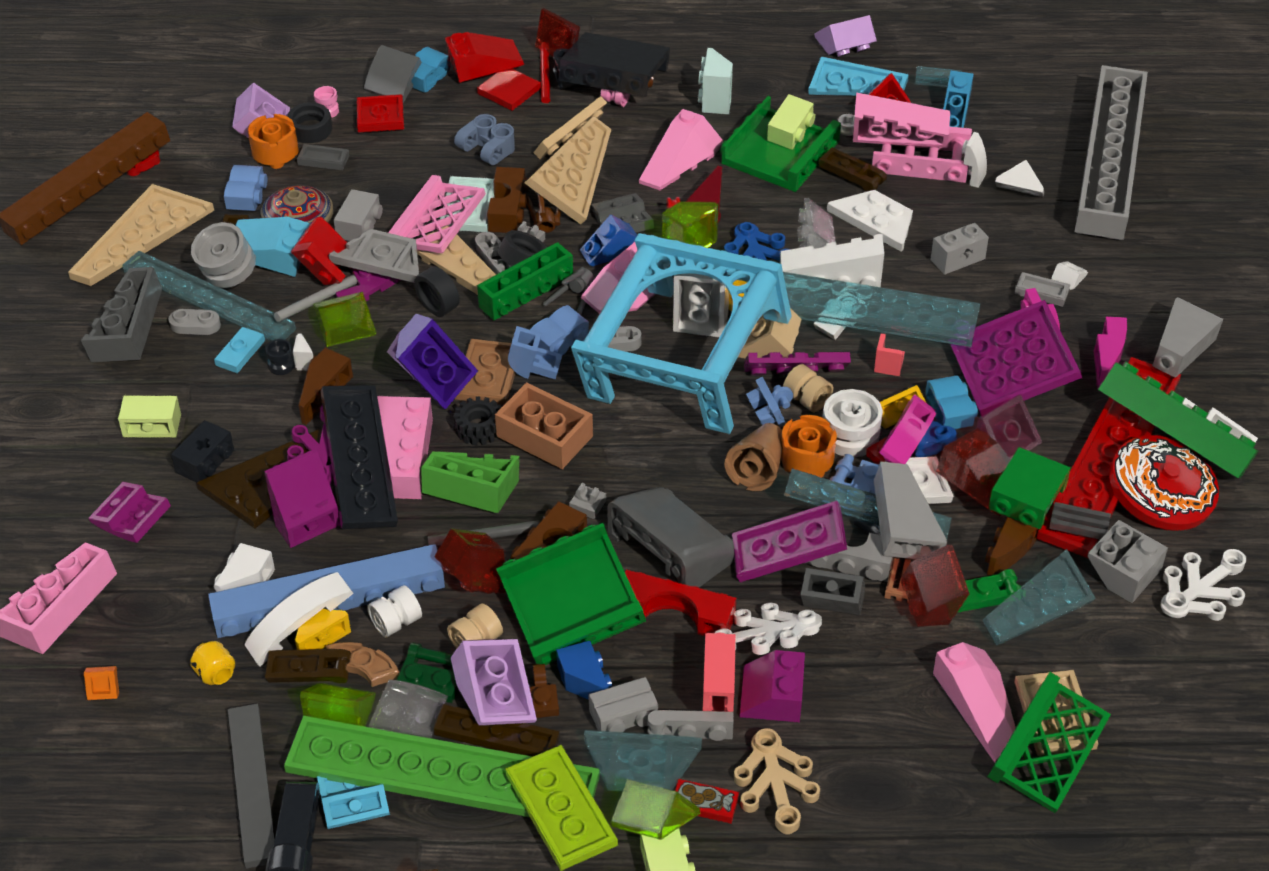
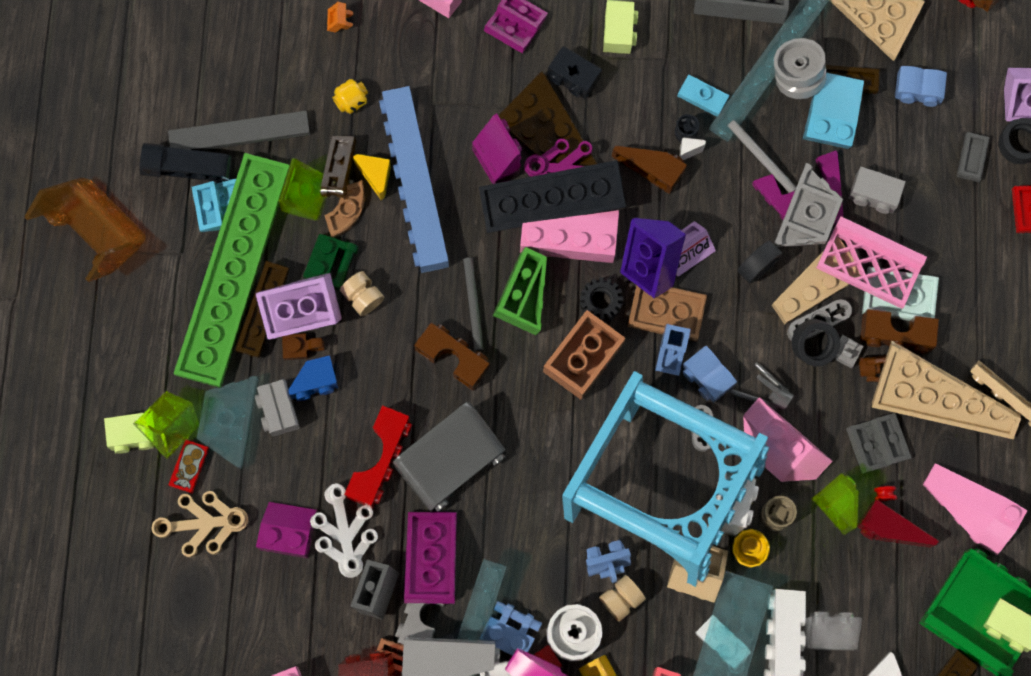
camera: 90 degrees right, 30 degrees up
light grey plate [169,309,221,335] -> none
white slope [214,543,275,592] -> none
white slope [244,572,354,666] -> none
orange brick [248,114,299,169] -> none
dish [261,185,333,223] -> none
red bracket [291,217,347,285] -> none
clear neon green slope [313,292,376,347] -> none
white wheel [368,585,422,637] -> none
clear slope [368,680,448,738] -> none
clear red slope [434,528,506,594] -> none
sand blue piece [454,114,515,165] -> none
green brick [477,242,573,320] -> none
green panel [496,523,646,665] -> none
lime tile [506,745,618,871] -> none
light grey tile [569,483,606,519] -> none
blue slope [580,214,638,266] -> none
light grey plate [648,710,733,743] -> none
coral brick [703,633,736,712] -> none
blue plant [724,222,790,262] -> none
medium nougat cone [724,423,783,491] -> none
magenta wing [744,352,851,376] -> none
orange brick [781,415,837,479] -> none

